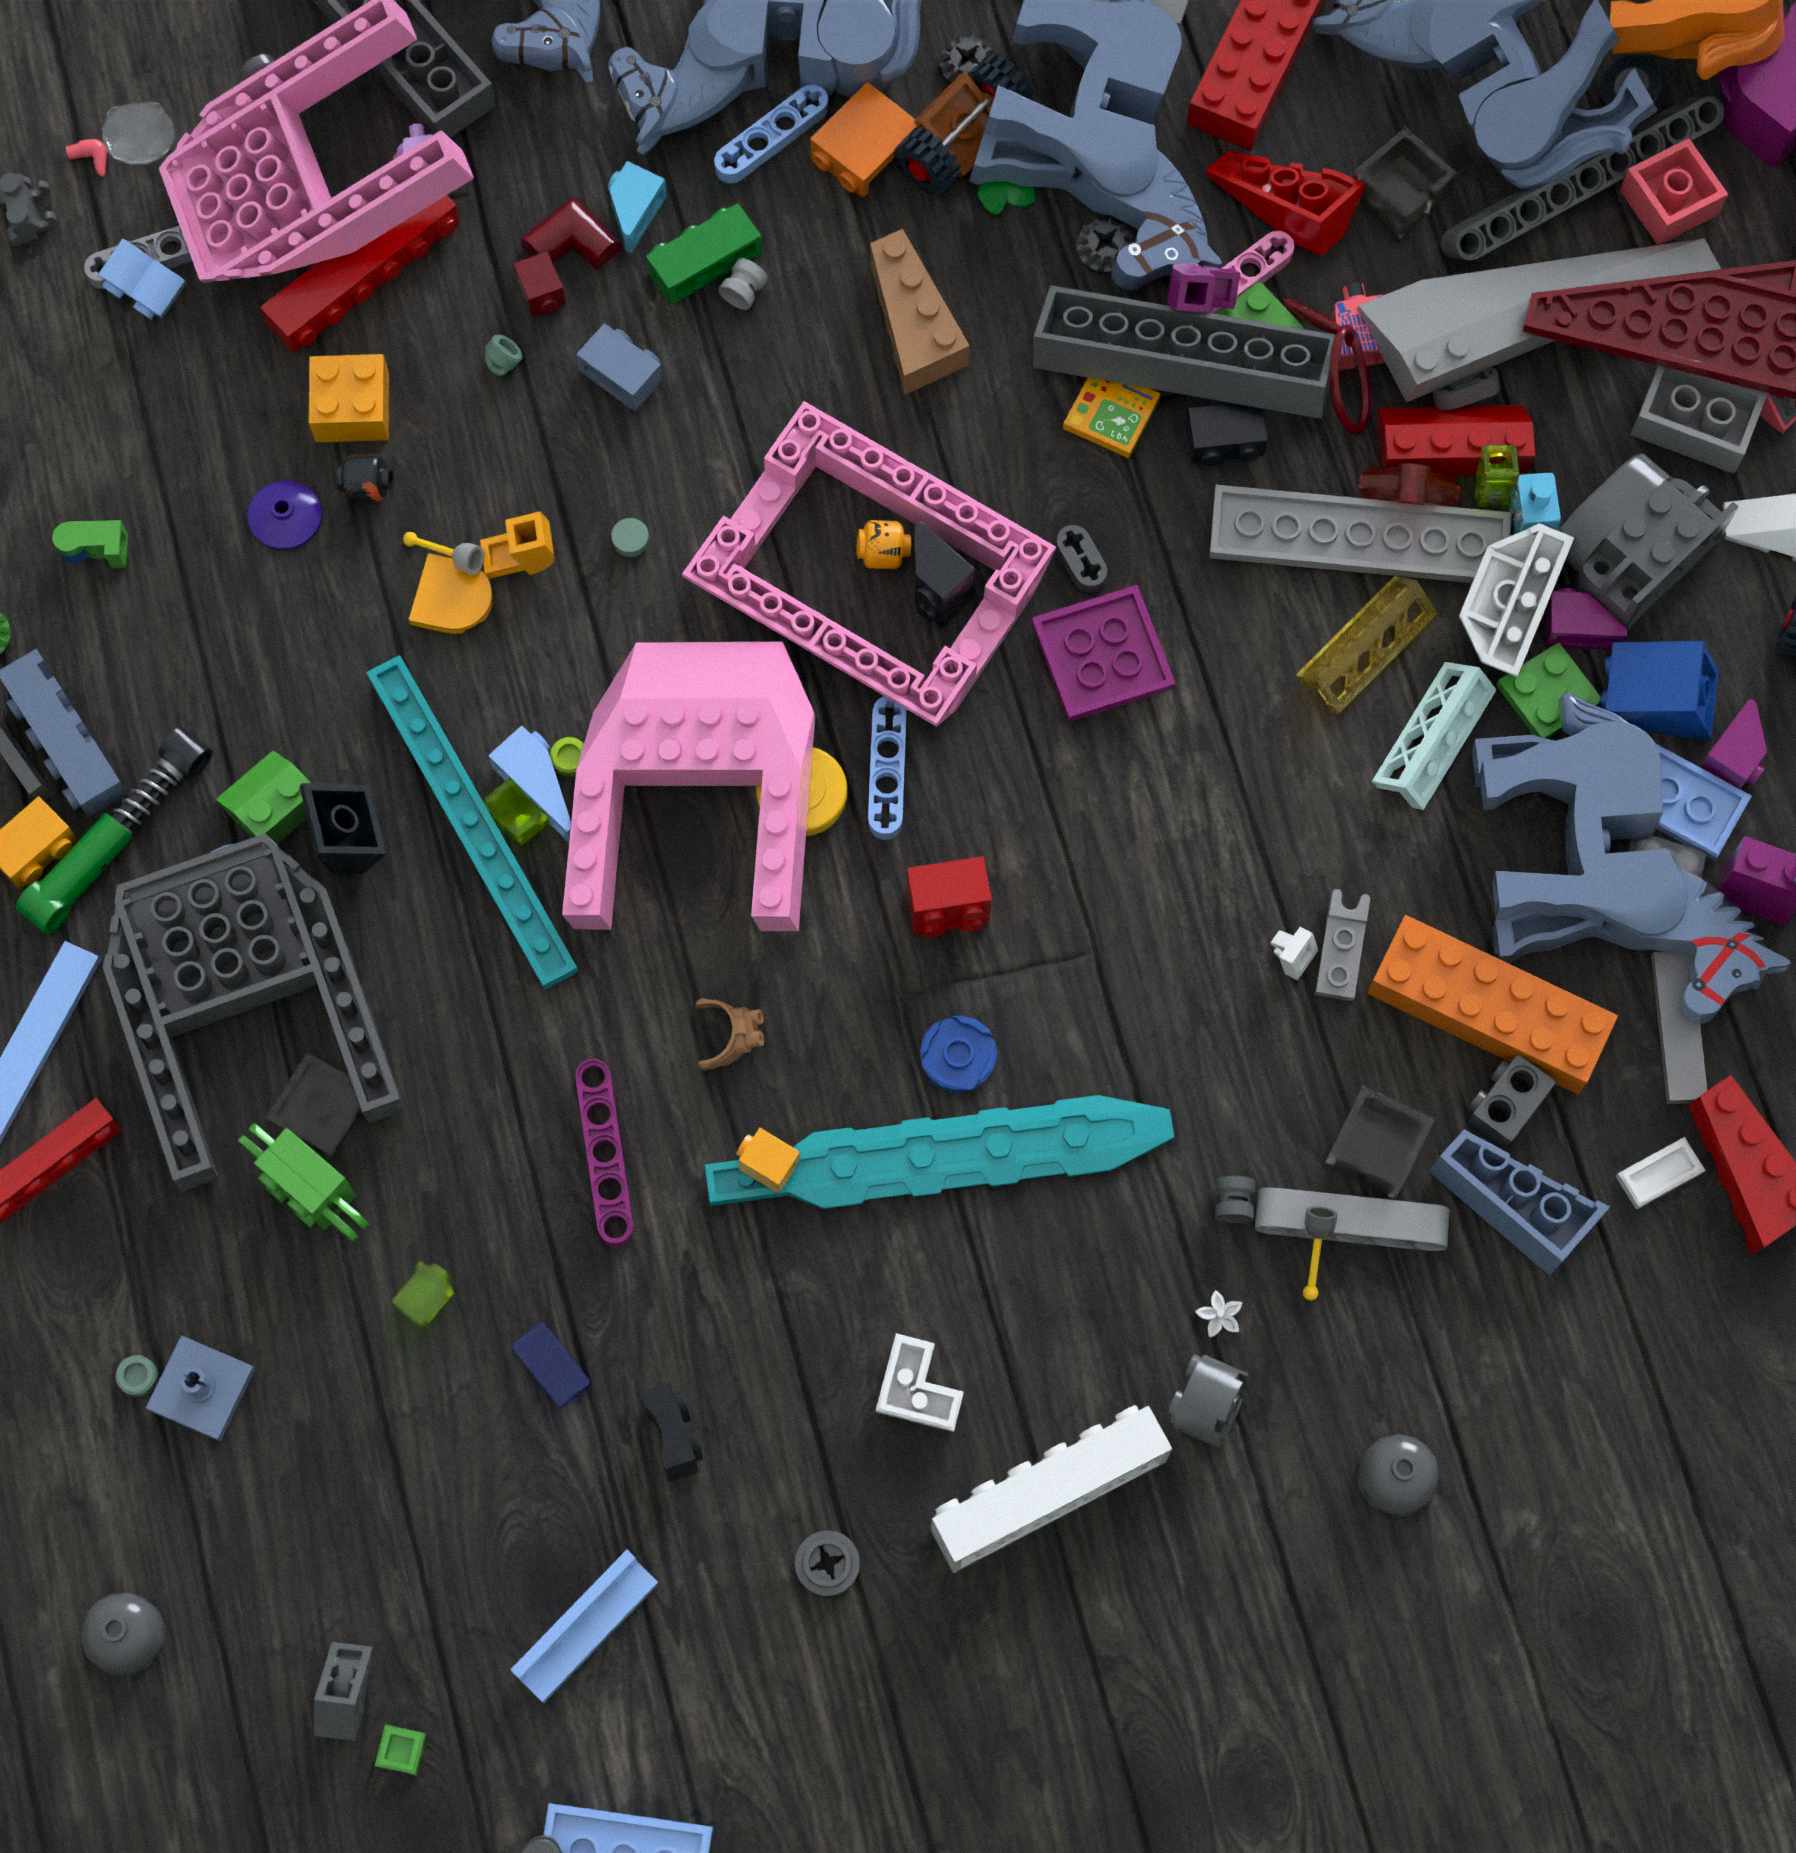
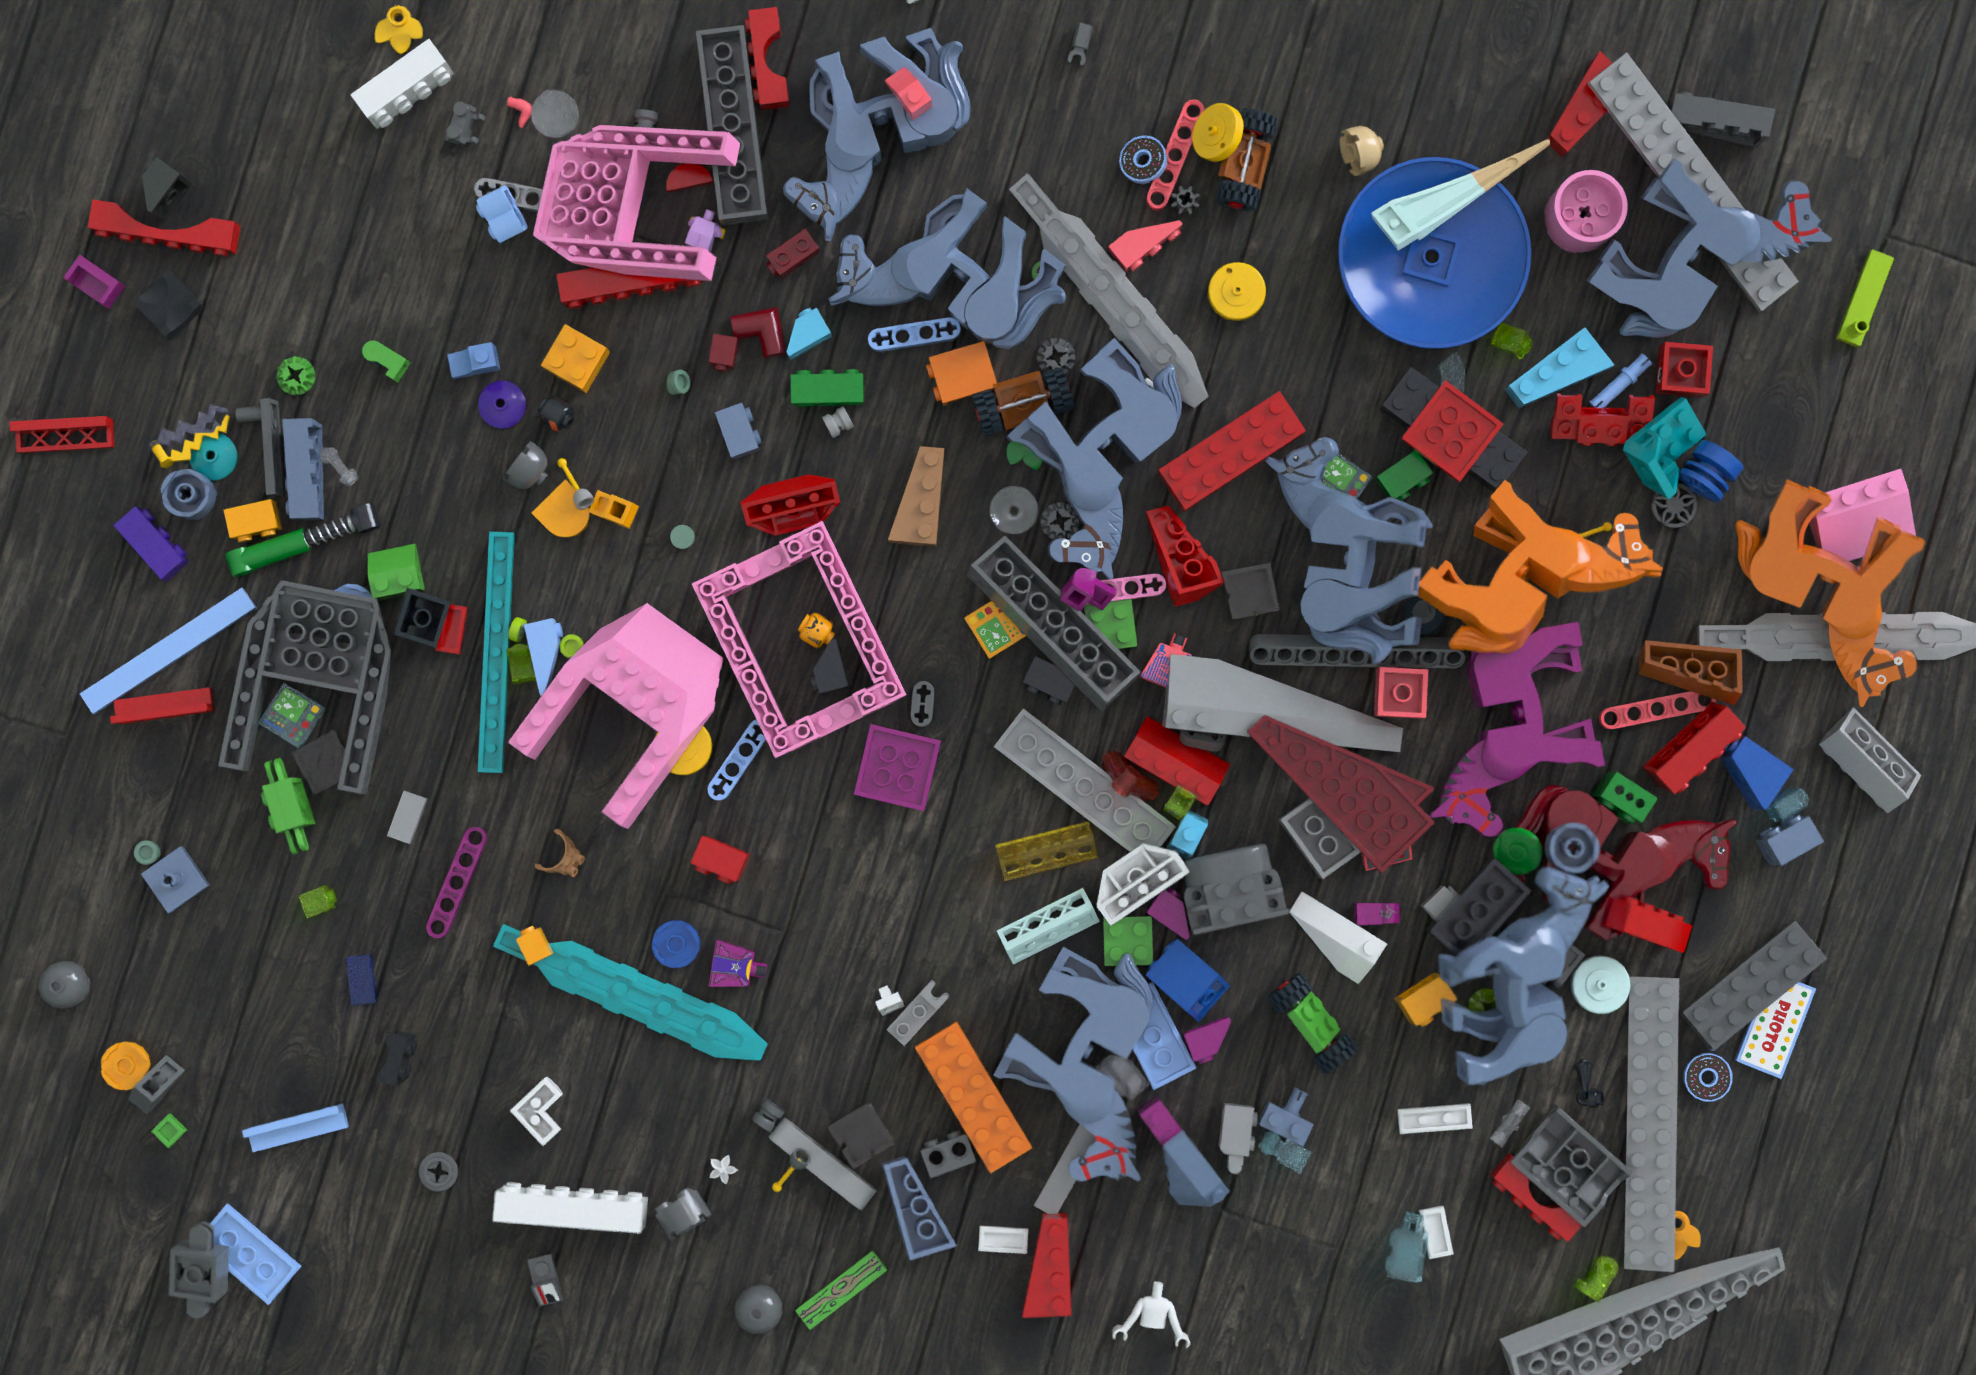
camera: 30 degrees right, 15 degrees up
dark red piece [1282,298,1371,435] -> none
none -> light orange tile [101,1041,151,1090]
none -> tile [258,682,326,749]
none -> clear bar [320,447,359,487]
none -> light grey tile [387,791,427,844]
none -> red tile [435,604,468,655]
none -> medium blue arch [447,342,500,379]
none -> dark grey cylinder [502,441,548,489]
none -> lime tile [508,617,527,642]
none -> dark grey slope [528,1253,563,1307]
none -> red tile [666,163,714,193]
none -> torso [709,940,767,987]
none -> red wedge [741,474,840,536]
none -> dark red brick [766,228,820,279]
none -> bright green tile [795,1250,887,1330]
none -> clear dish [990,486,1038,534]

